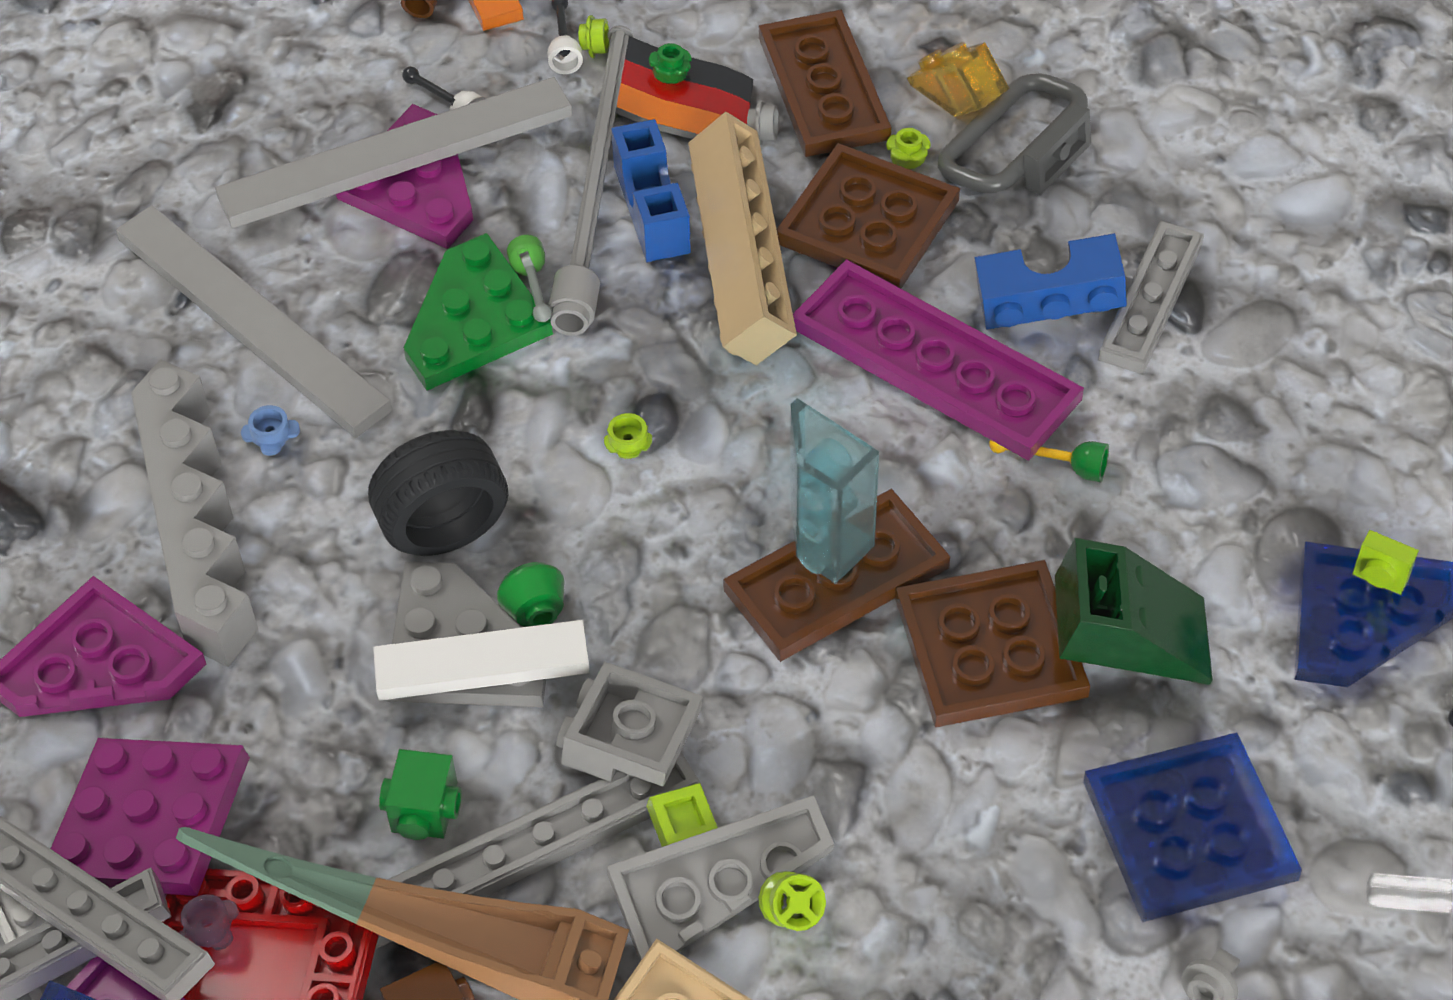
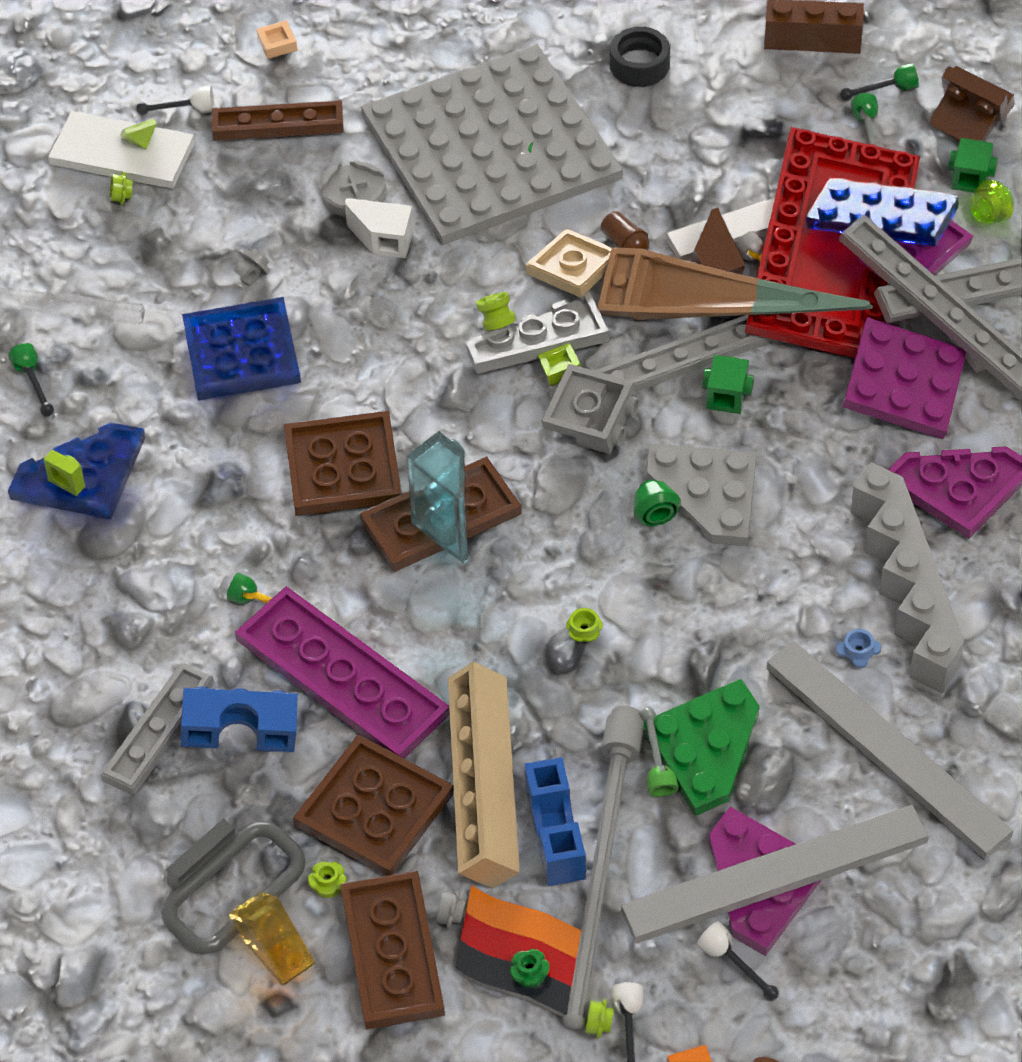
camera: 175 degrees left, 0 degrees up
clear purple plate [179,895,239,950] -> none
black tyre [368,430,509,556] -> none
white tile [373,620,590,701] -> none
dark green slope [1054,538,1213,685] -> none

